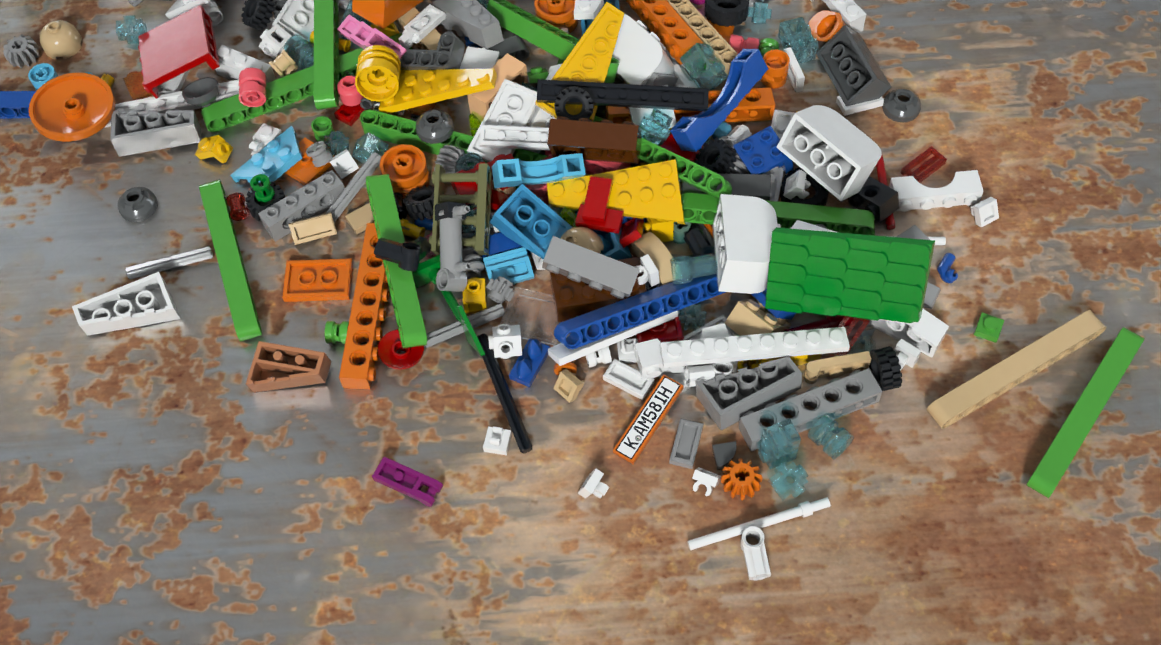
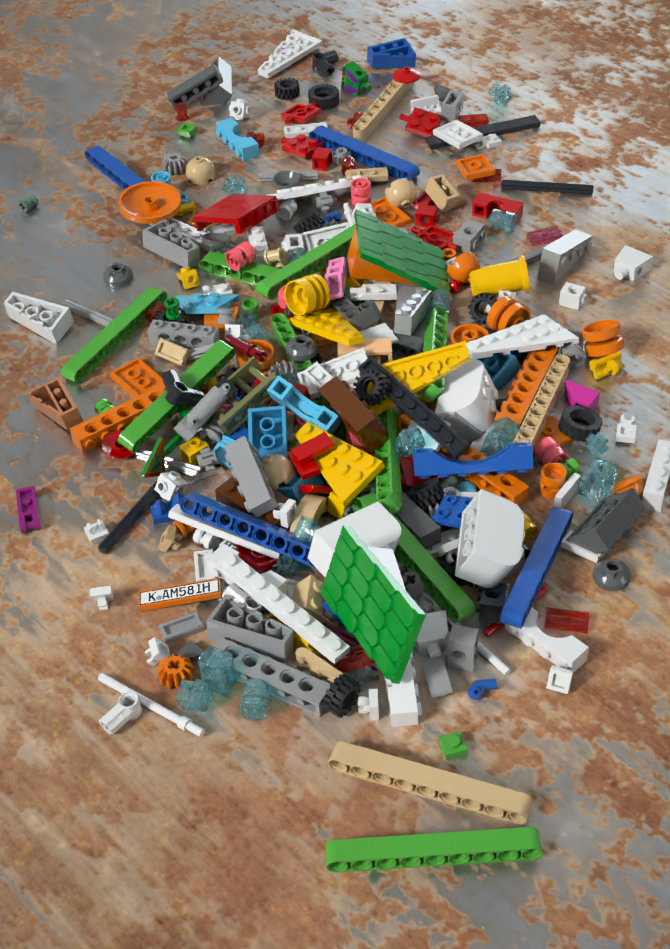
camera: 50 degrees right, 15 degrees down
none -> dark red pin [224,334,268,363]
none -> blue beam [500,506,573,629]

